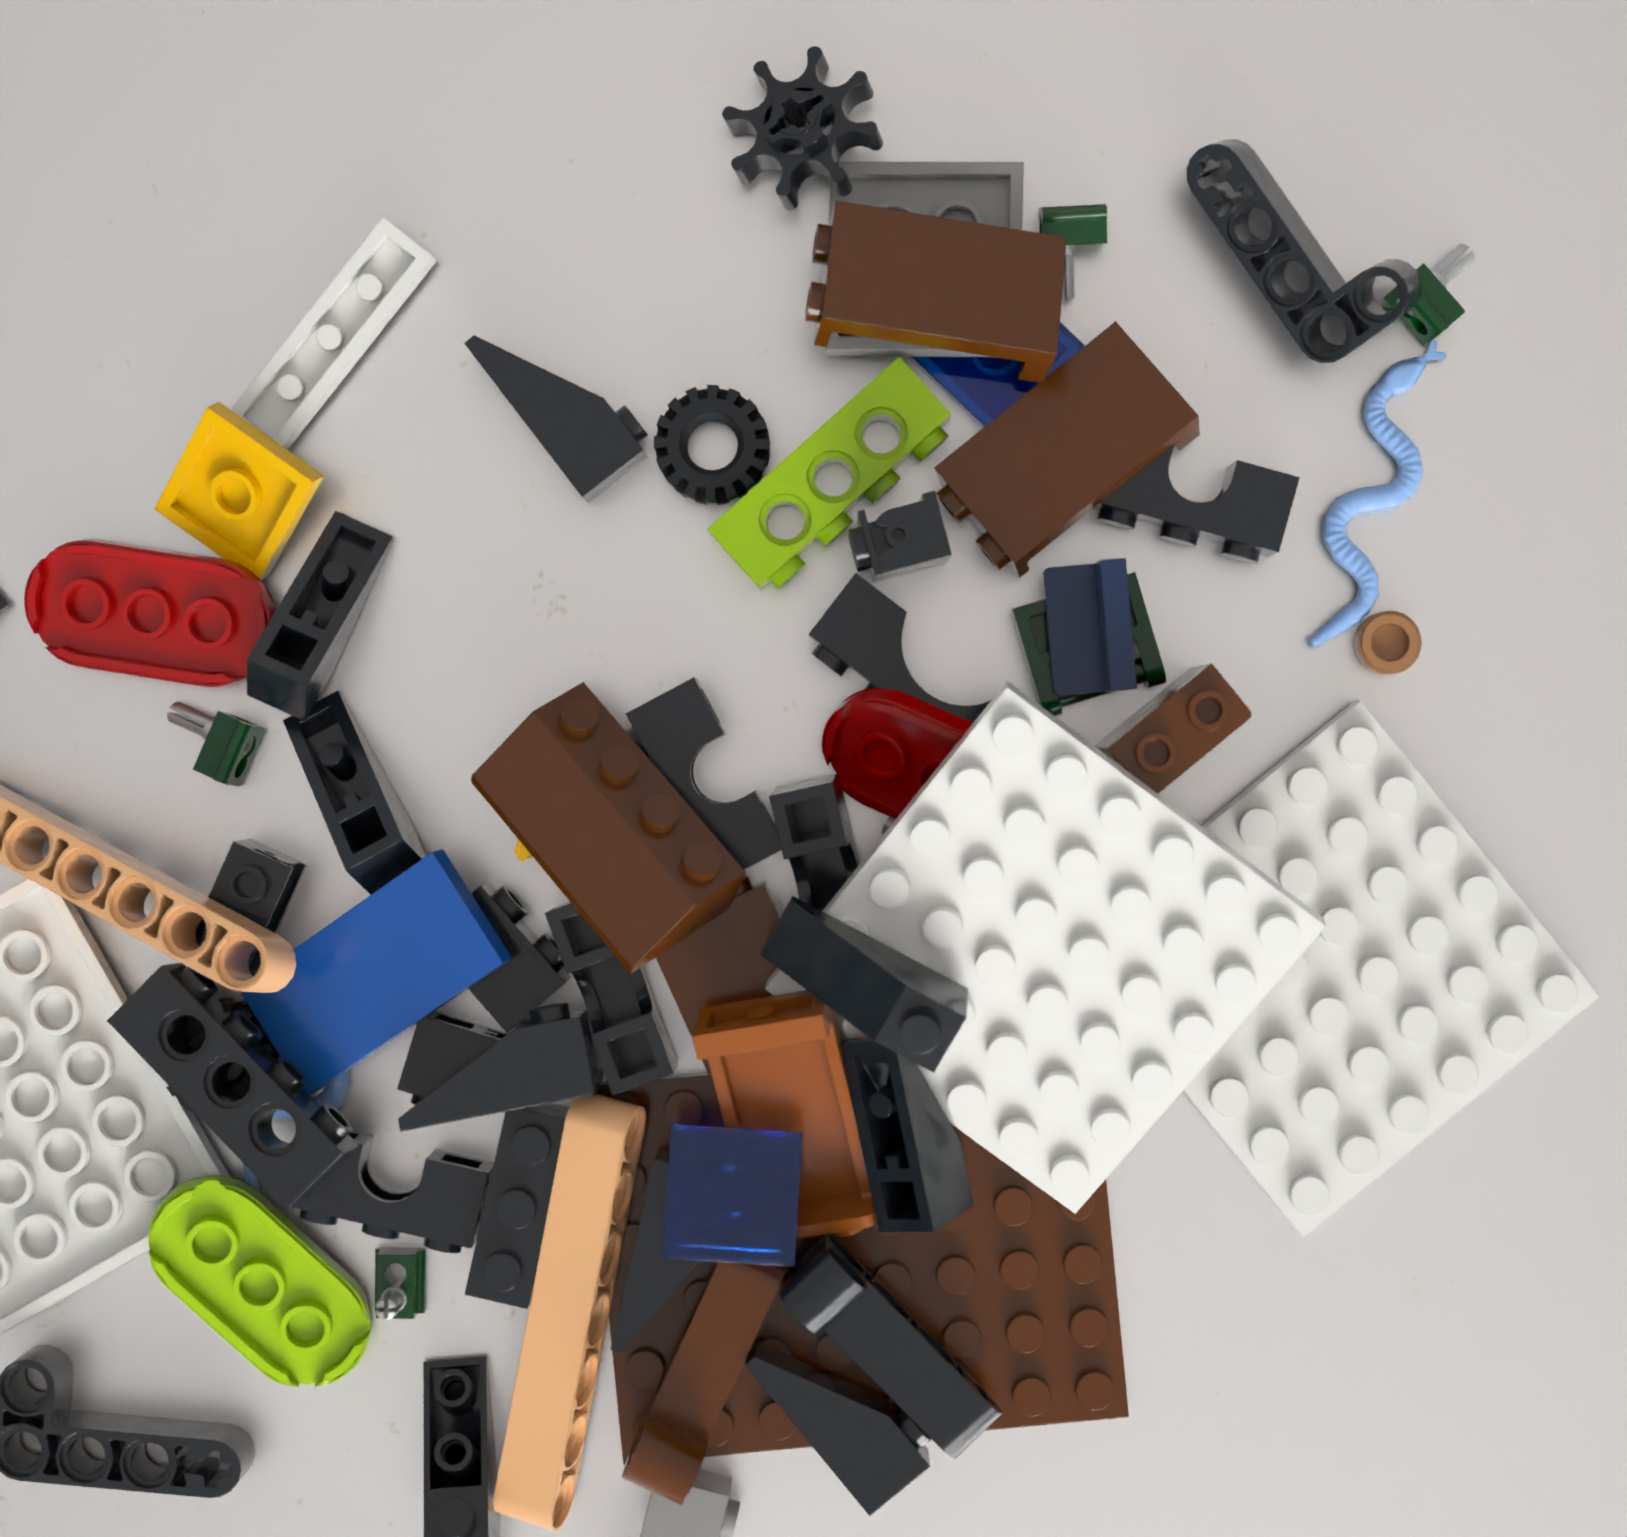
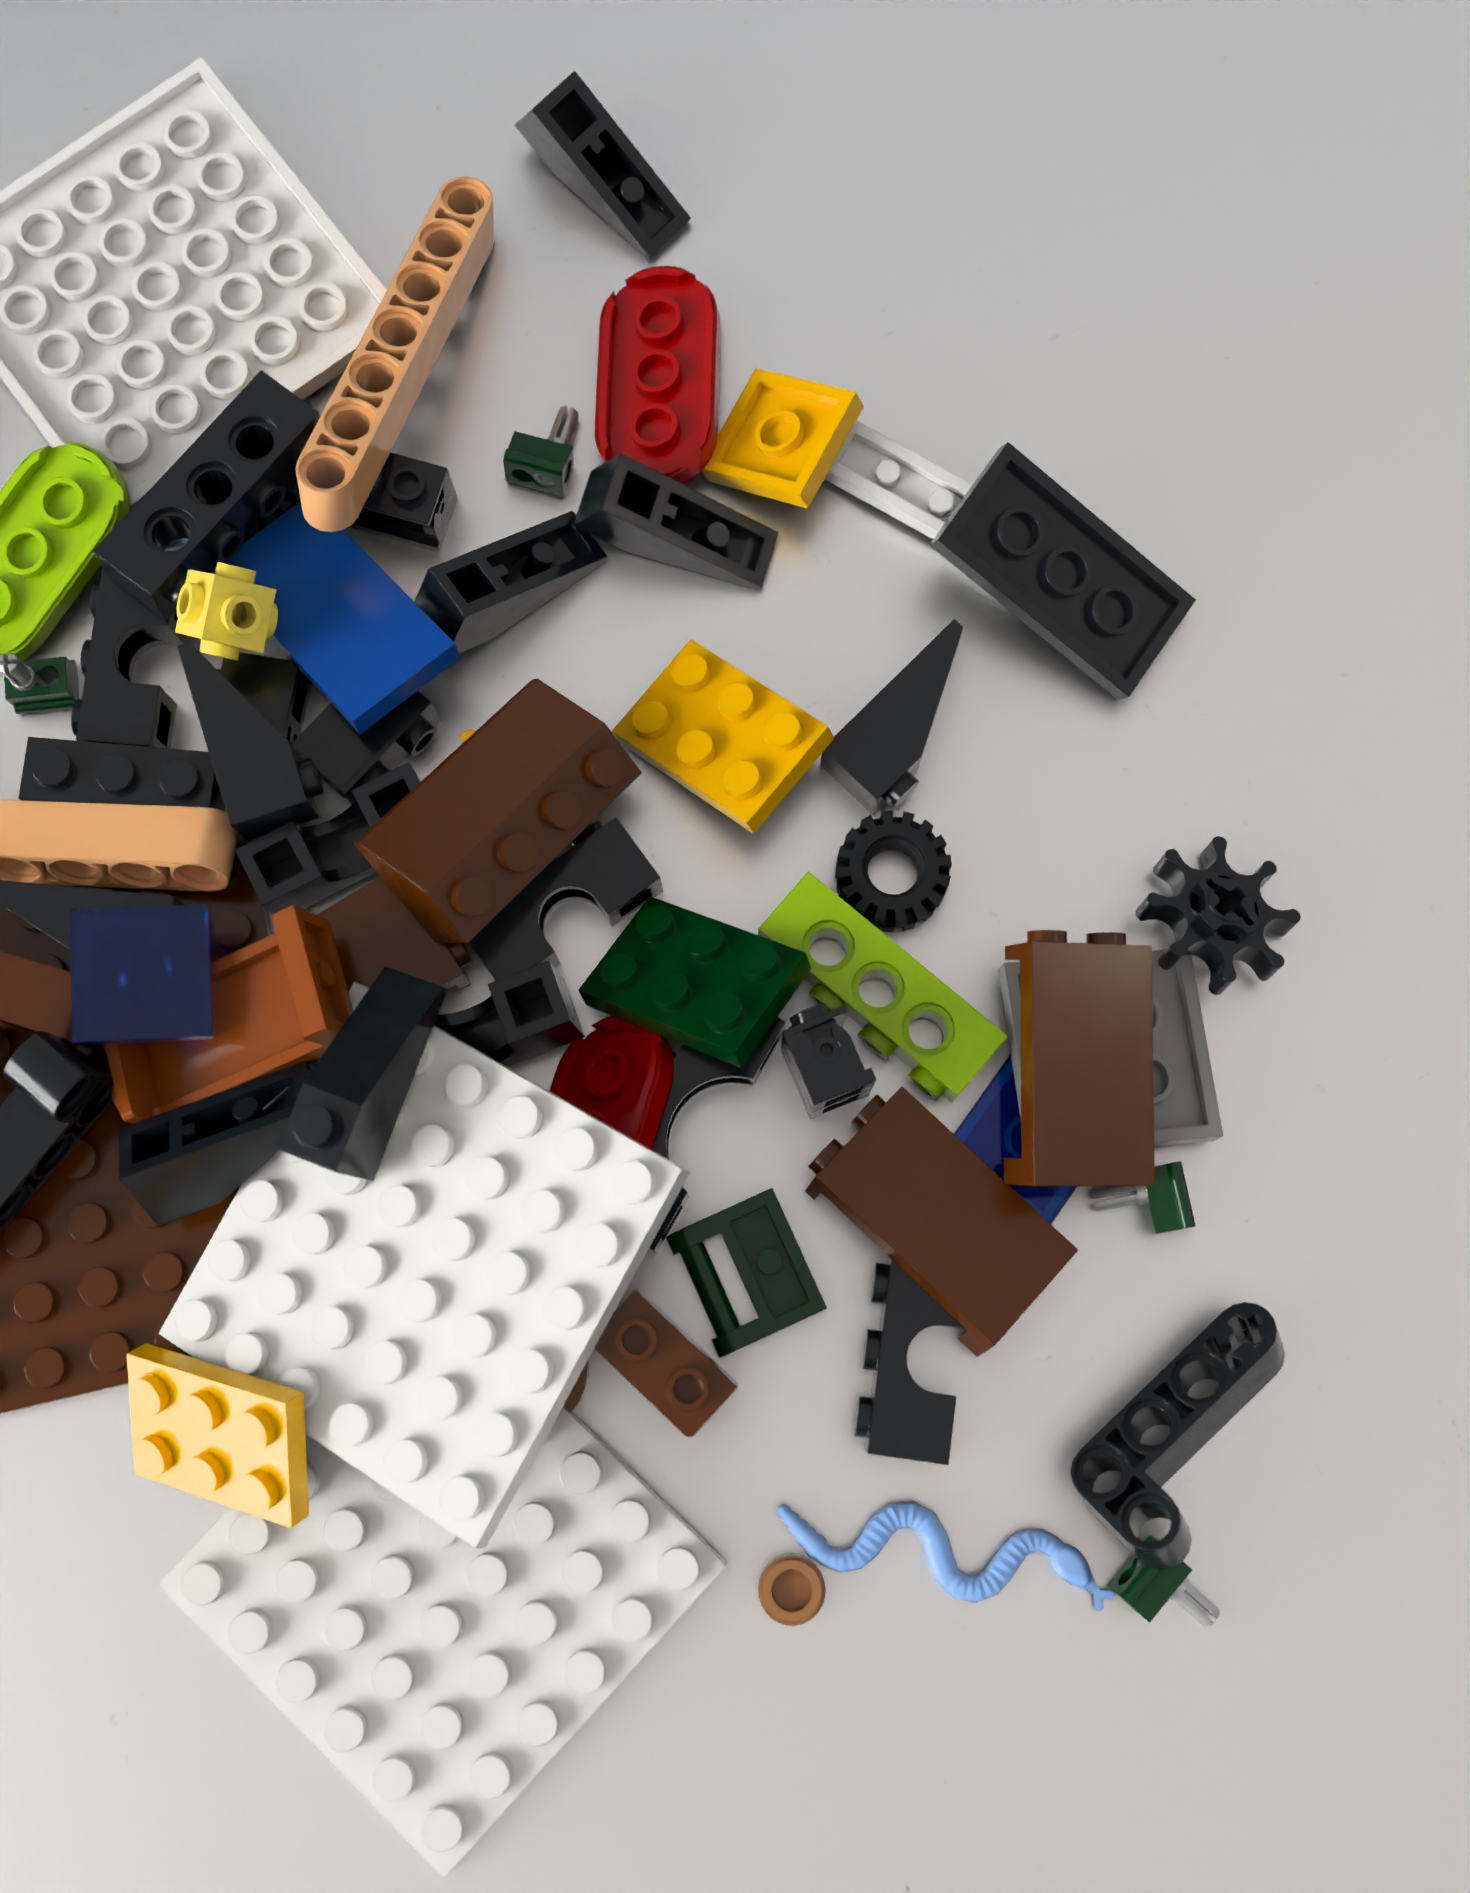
camera: 85 degrees right, 10 degrees down
dark blue panel [1043,558,1137,696] -> none
none -> yellow plate [127,1343,309,1528]
none -> light yellow brick [175,562,278,661]
none -> dark green plate [578,896,811,1068]
none -> yellow plate [612,639,834,834]
none -> black plate [930,442,1196,700]

